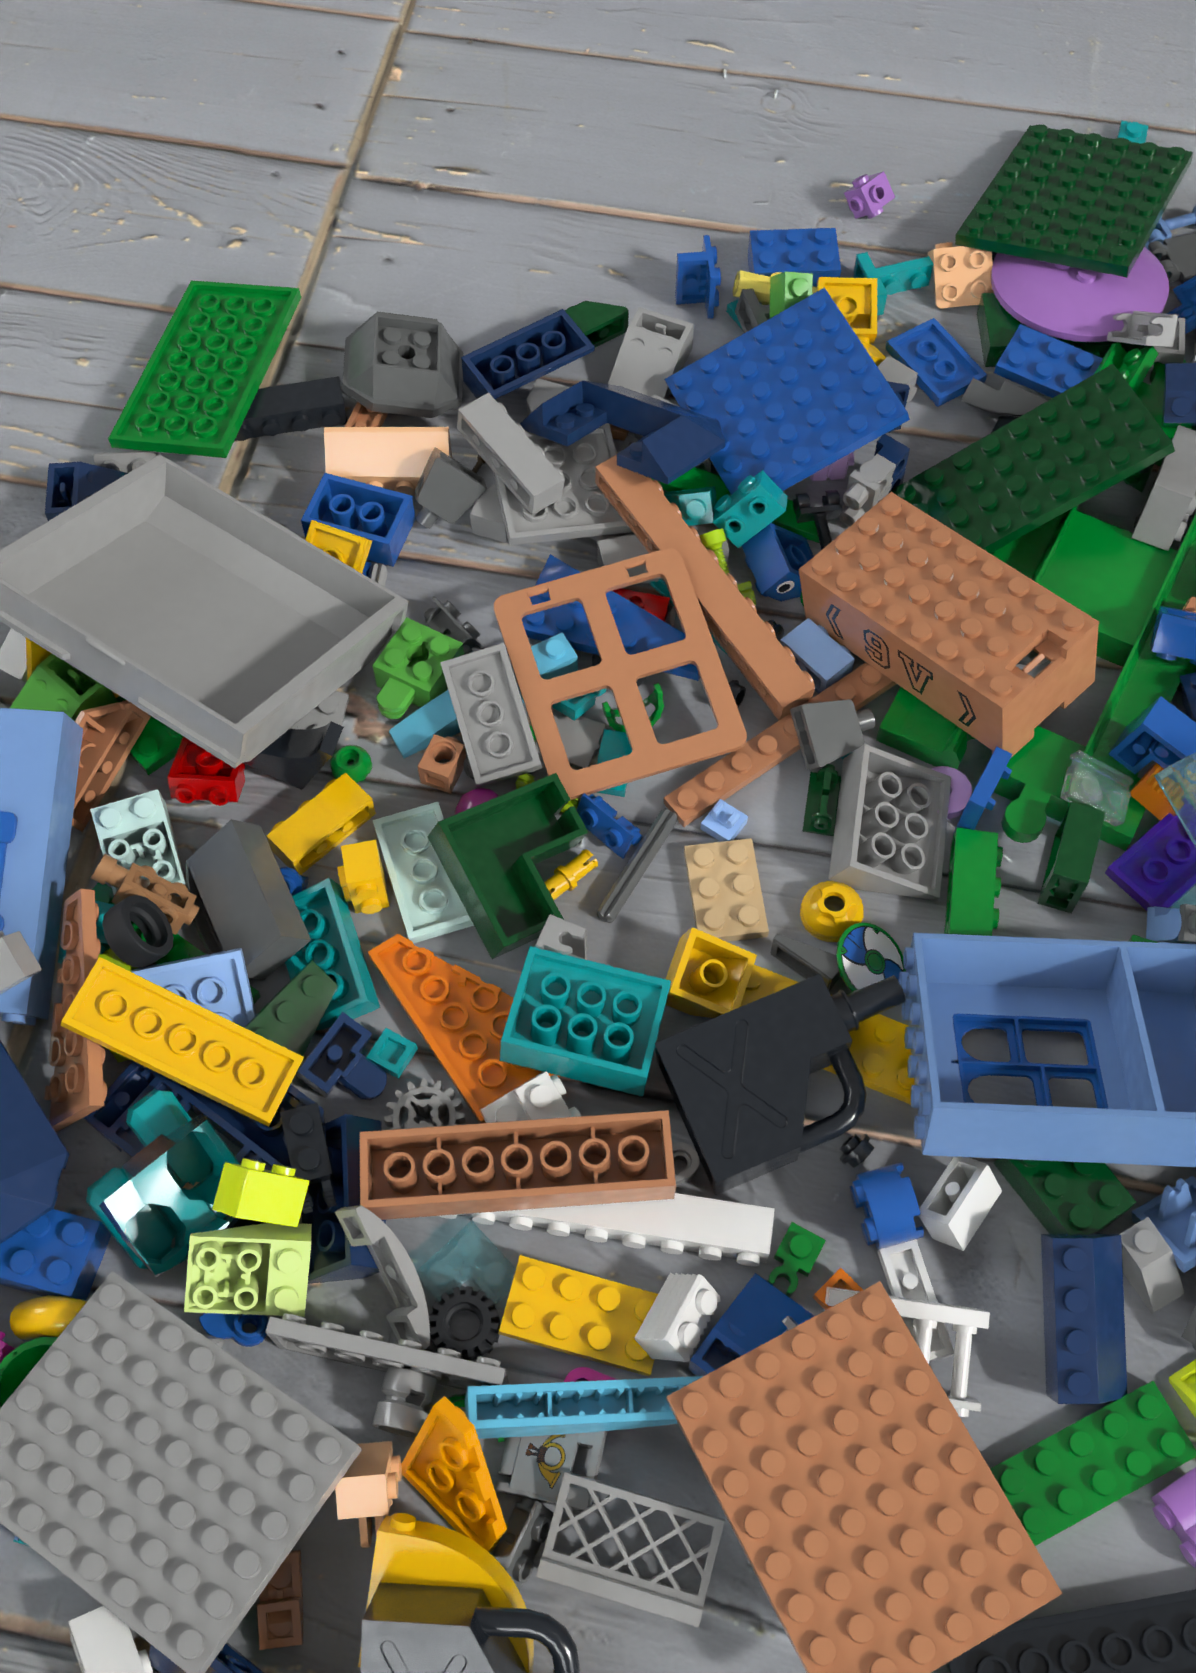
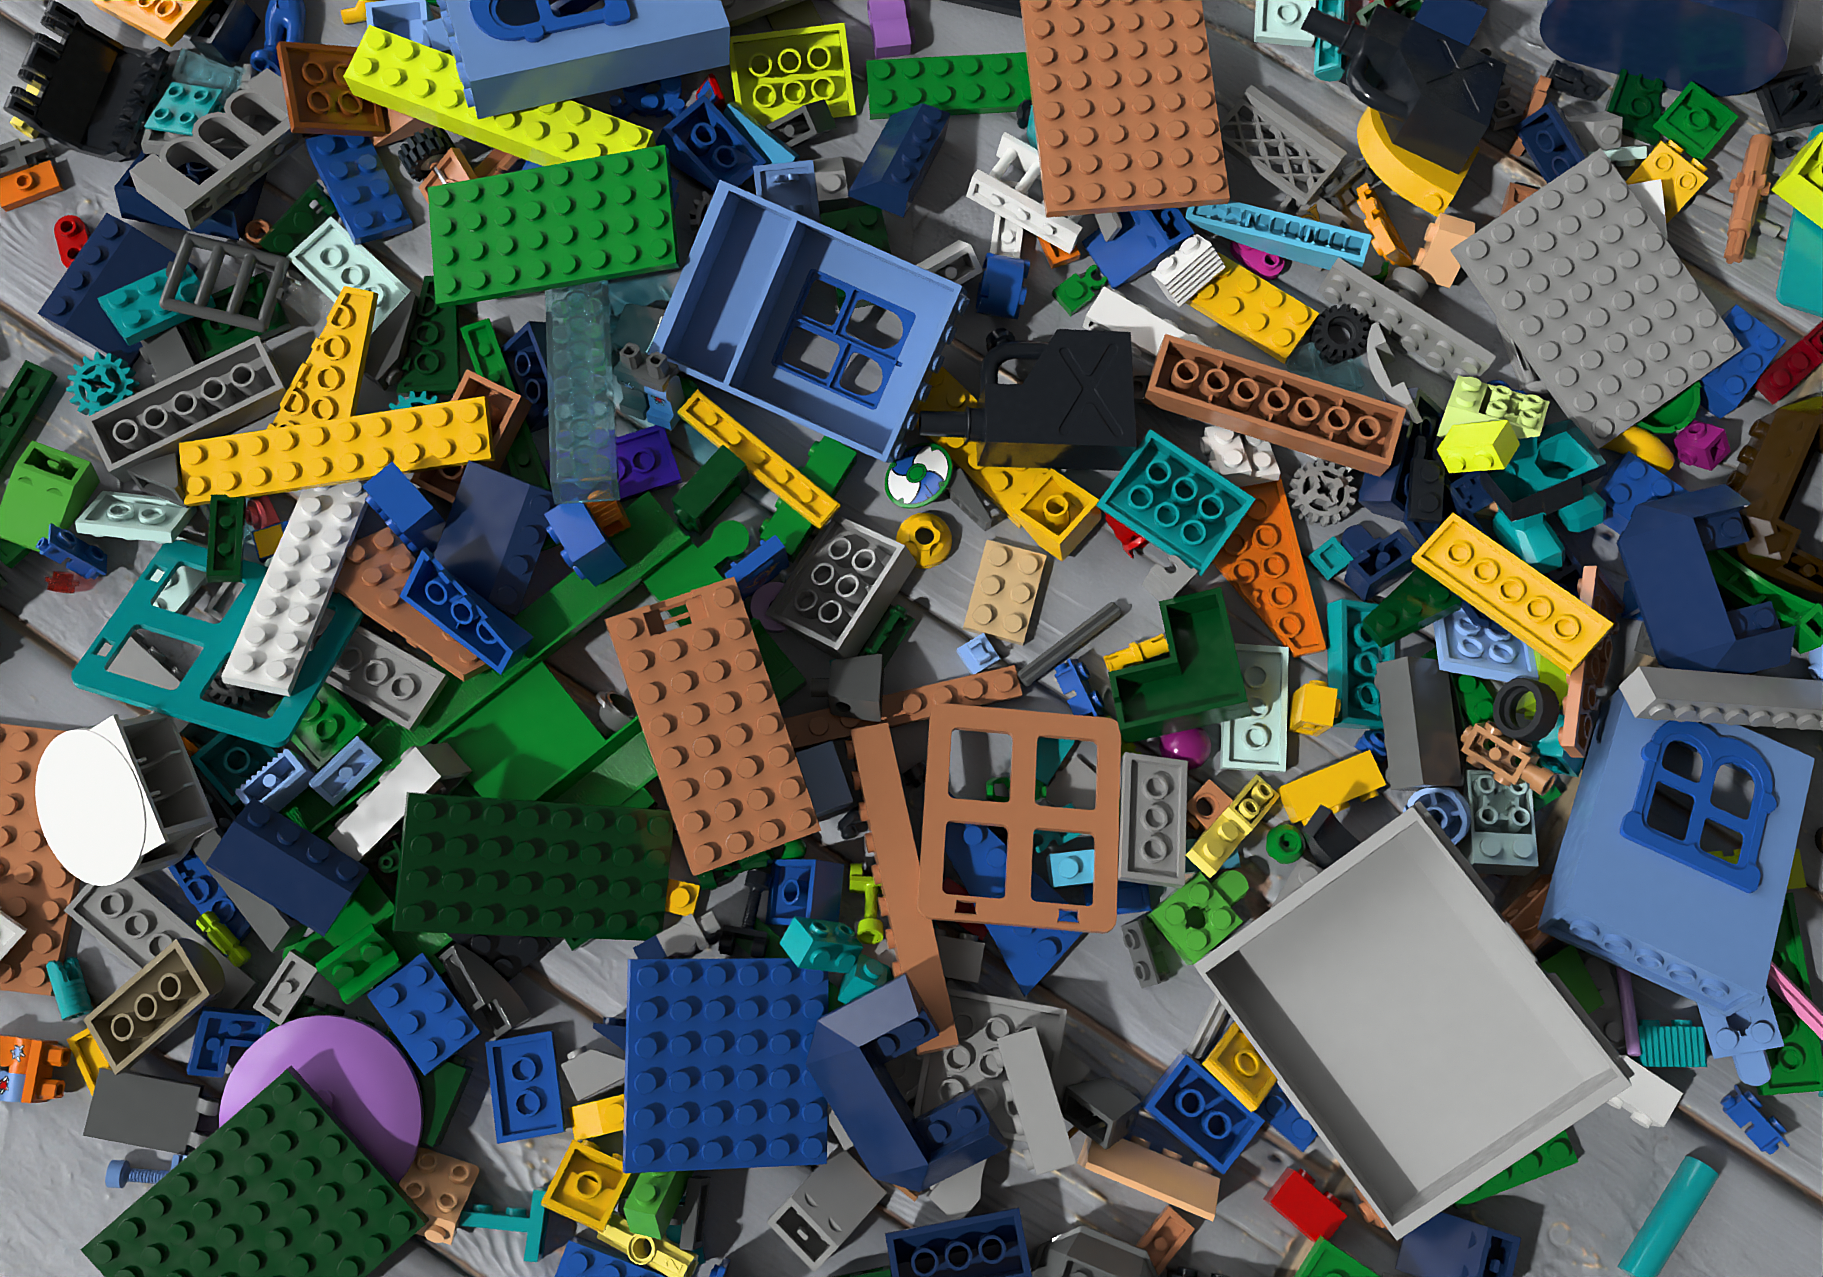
camera: 165 degrees left, 15 degrees up
clear plate [1060,750,1134,826] -> none
light grey hinge [1107,311,1178,347] -> none
none -> yellow tile [677,389,841,531]
none -> light yellow slope [1185,774,1280,878]
none -> red brick [1263,1168,1347,1244]
none -> light blue cylinder [1403,787,1472,845]

